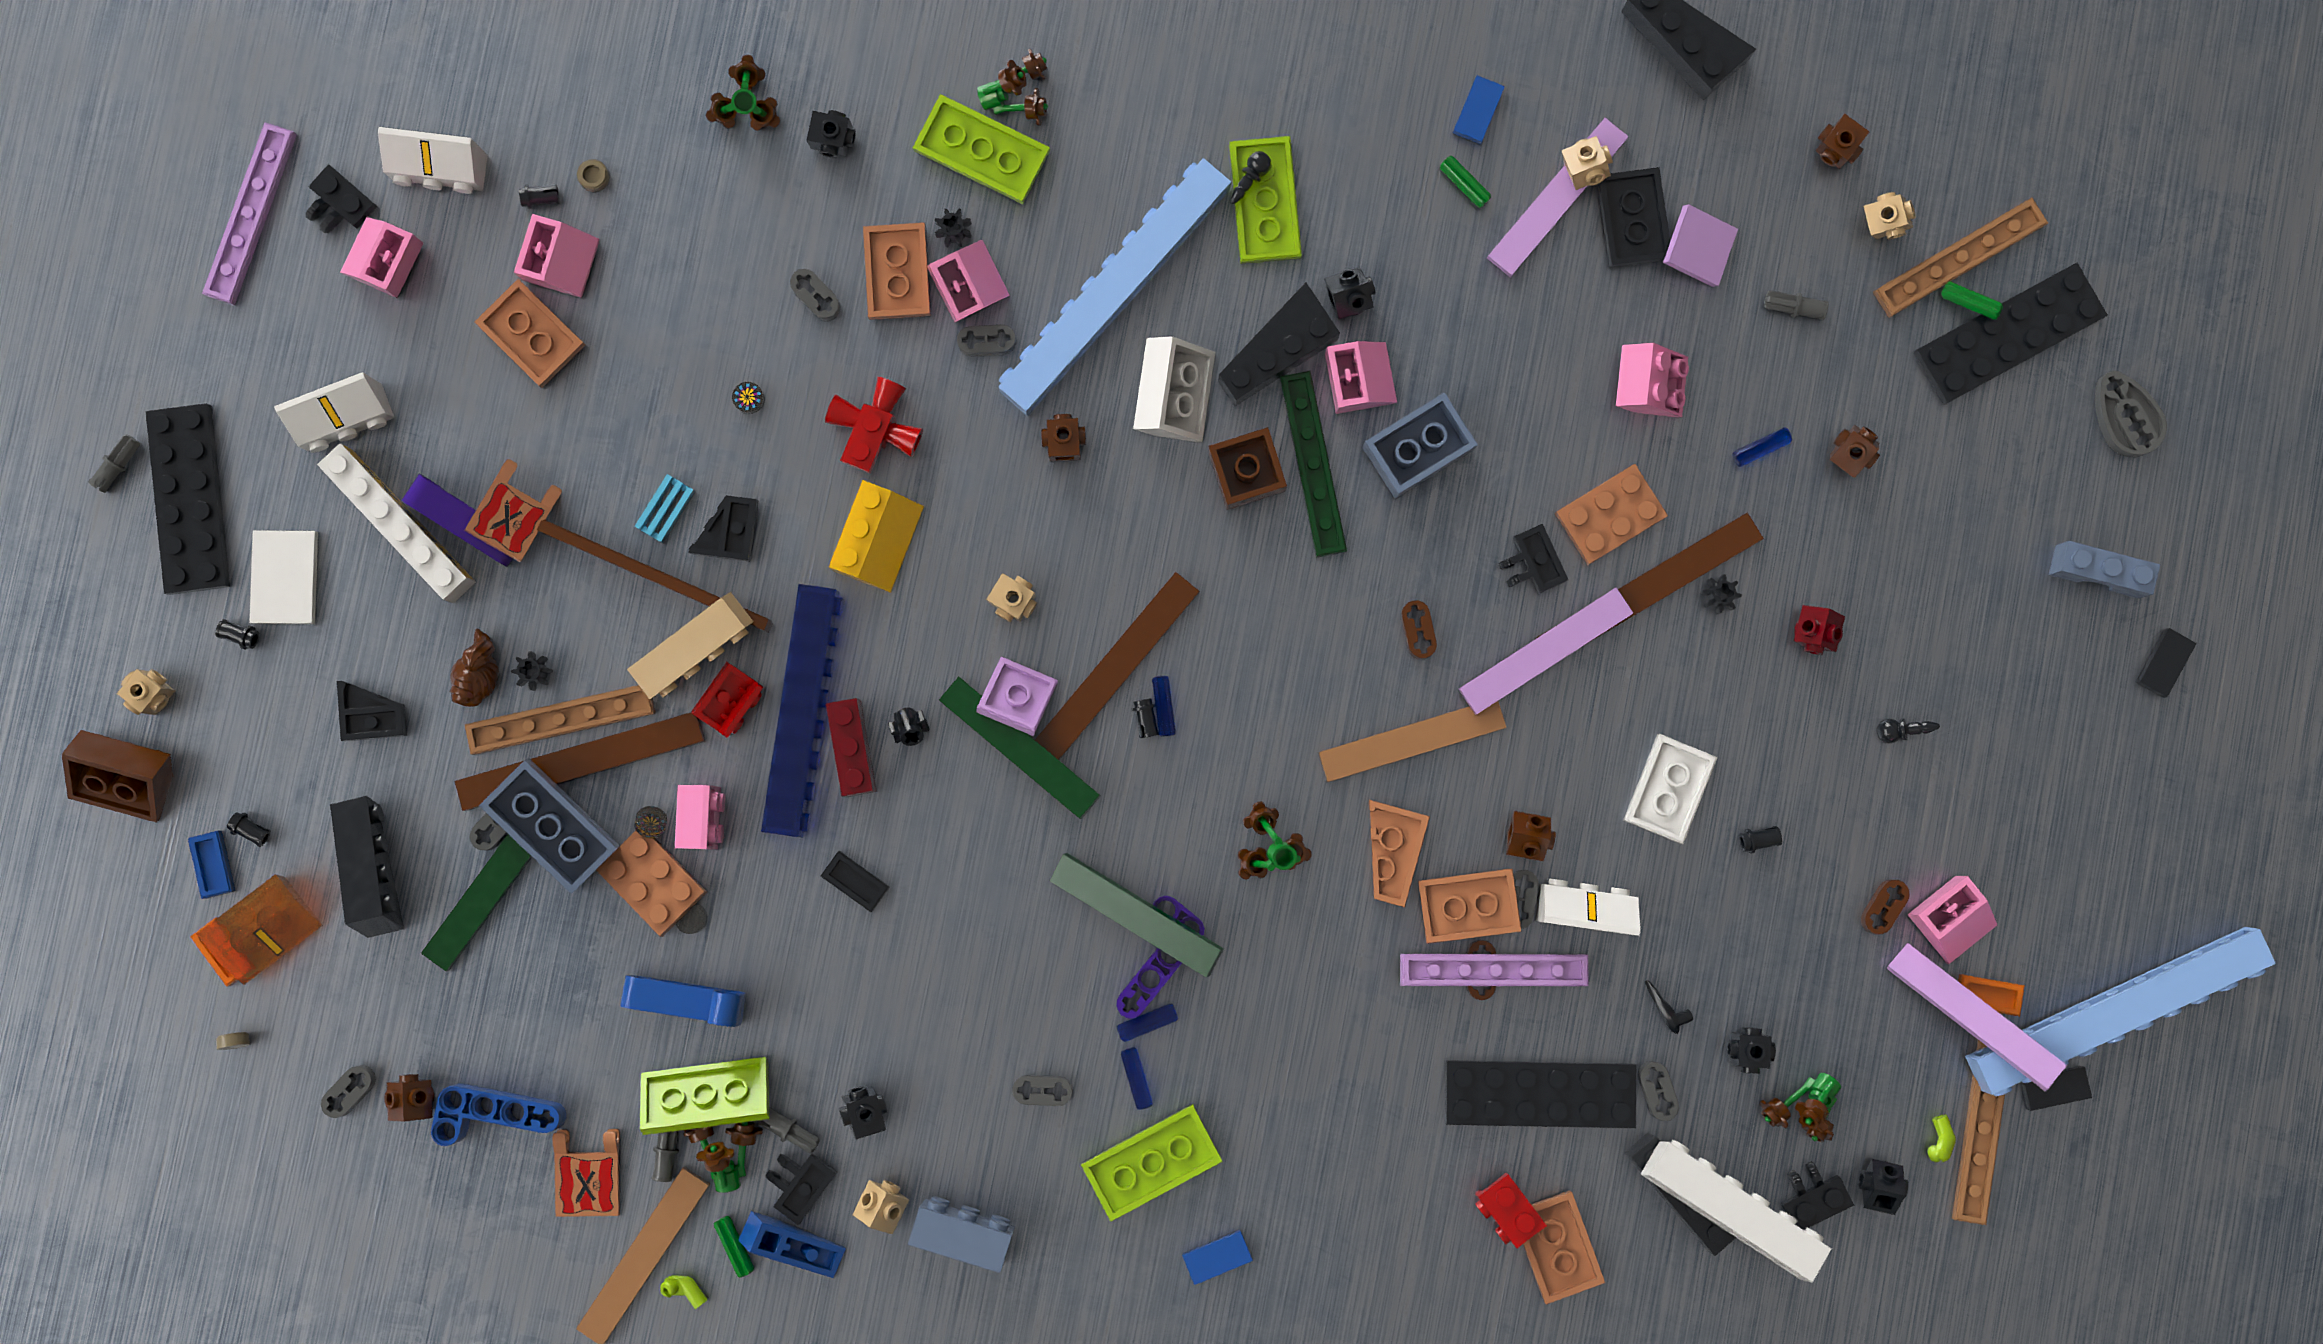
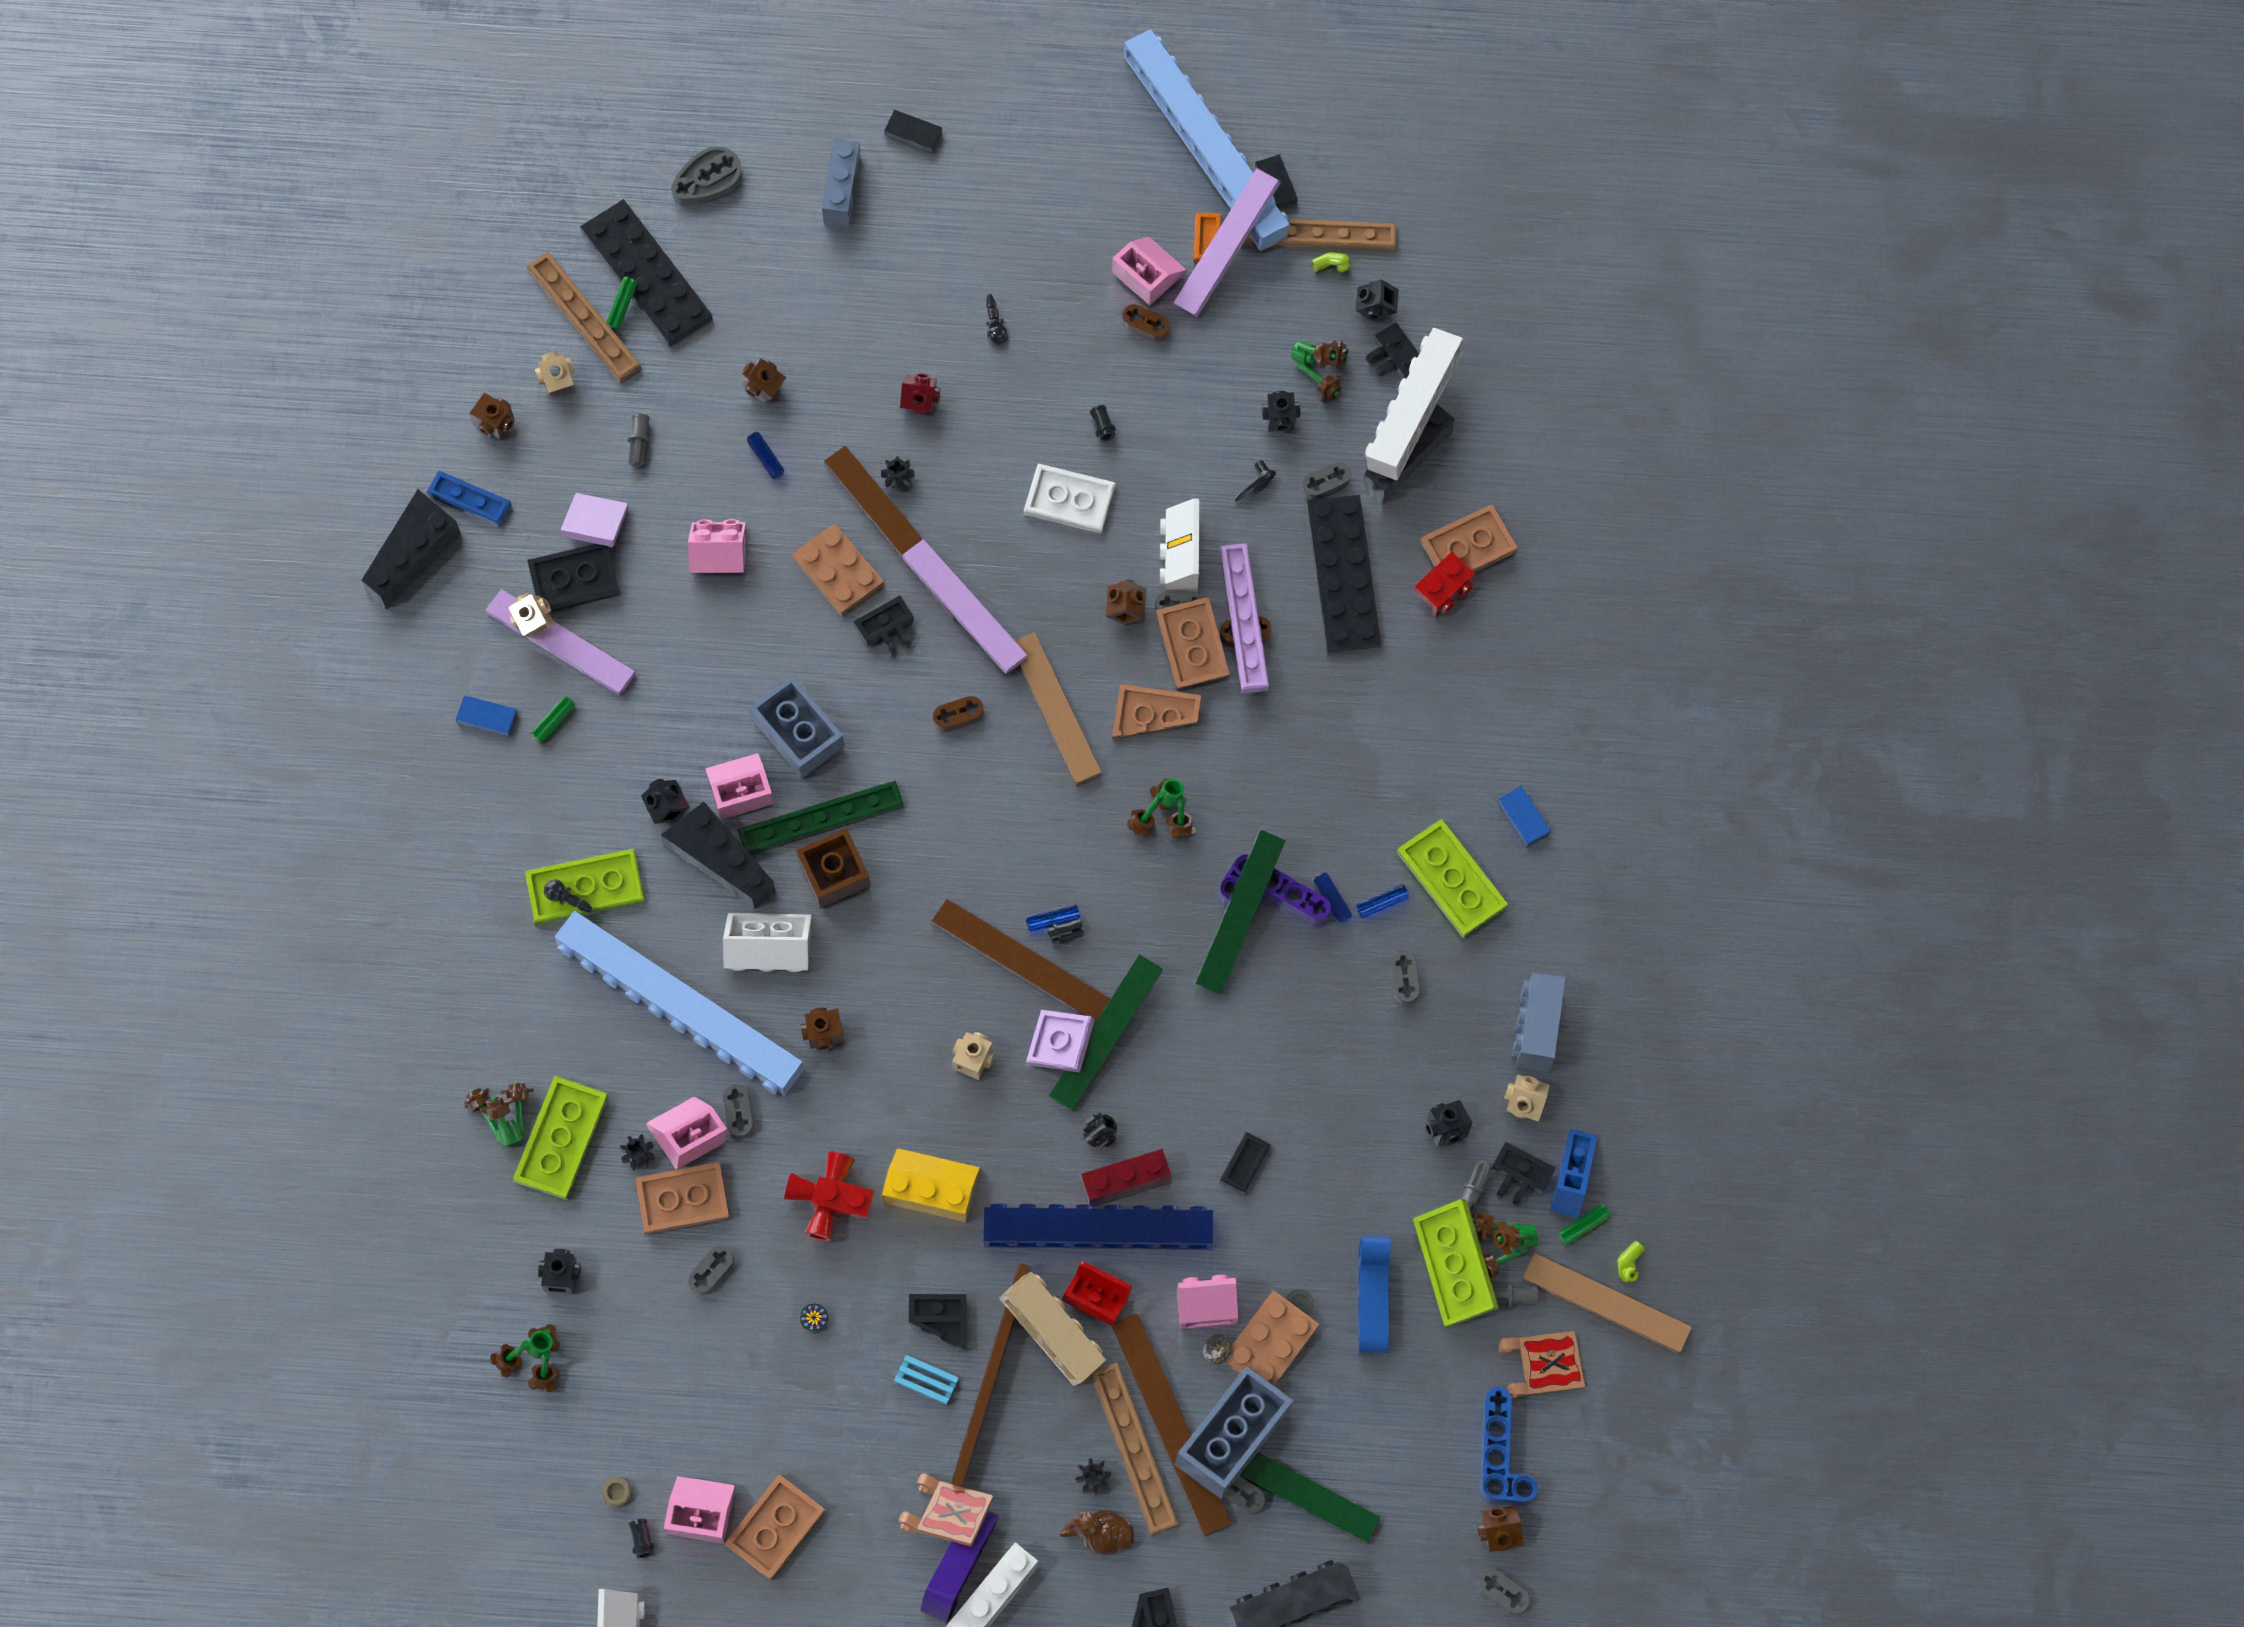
camera: 100 degrees left, 15 degrees down
none -> blue tile [426,470,511,527]

